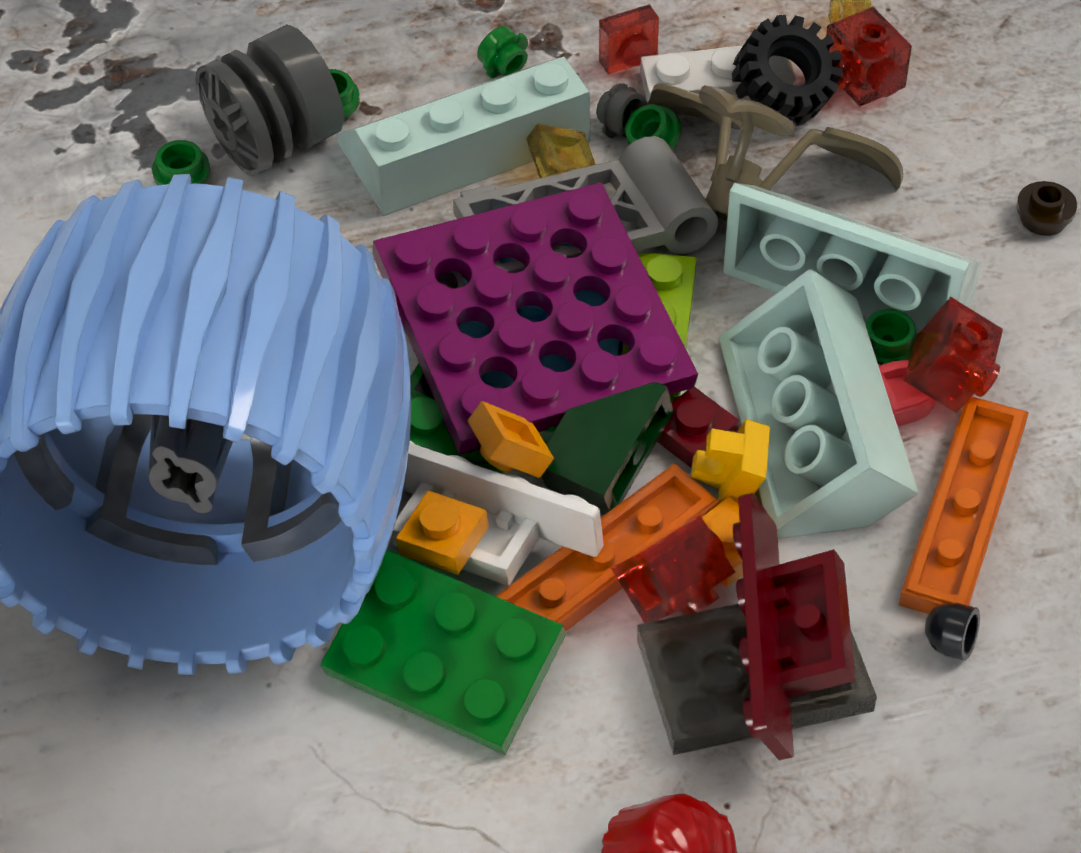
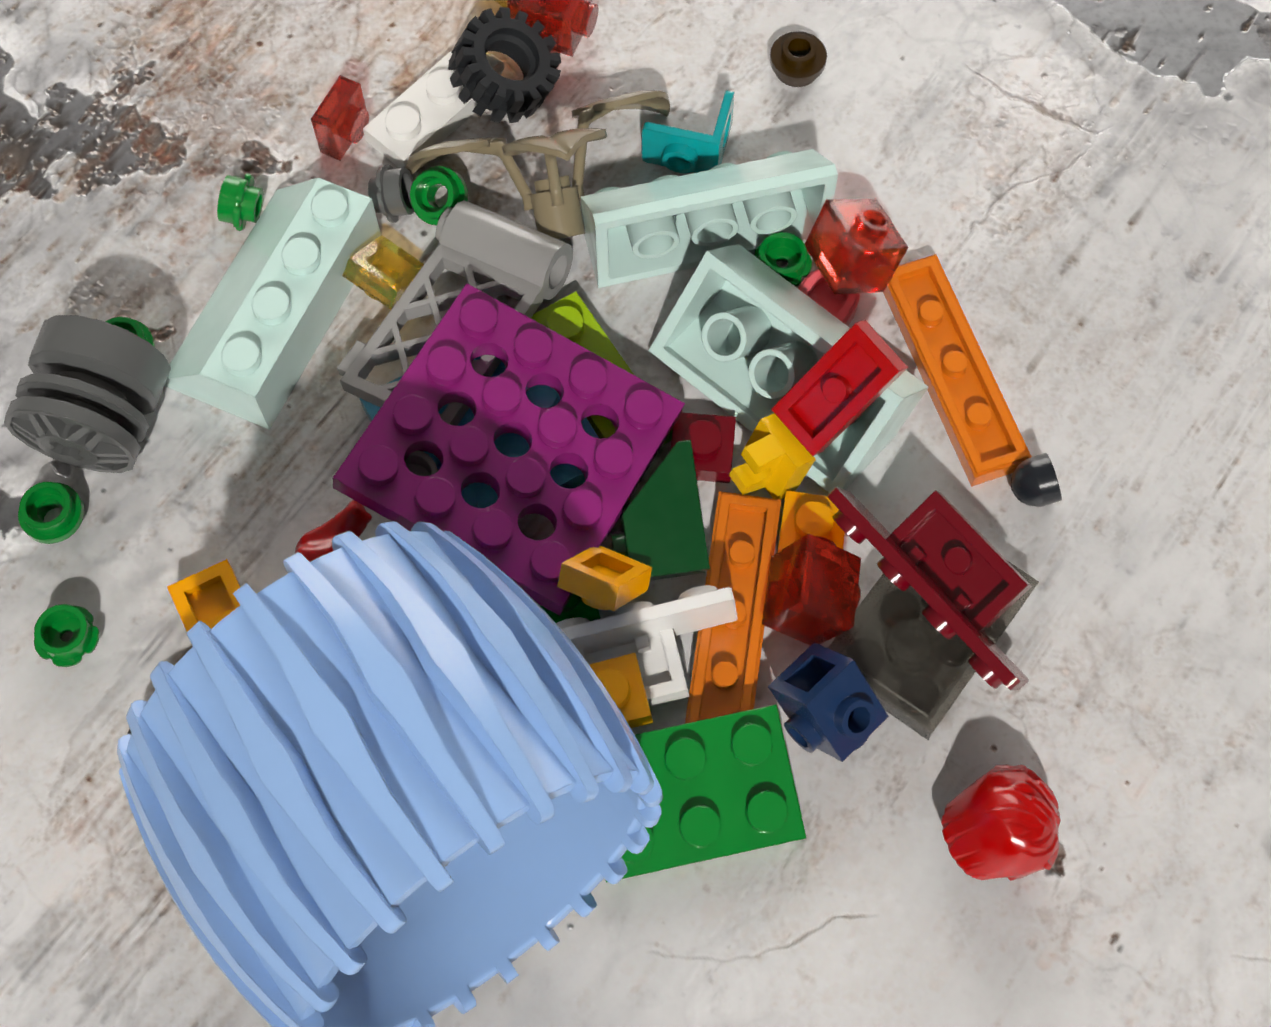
camera: 40 degrees left, 15 degrees up
none -> teal bracket [642,90,735,174]
none -> dark blue brick [768,642,889,762]
none -> red plate [771,320,909,456]

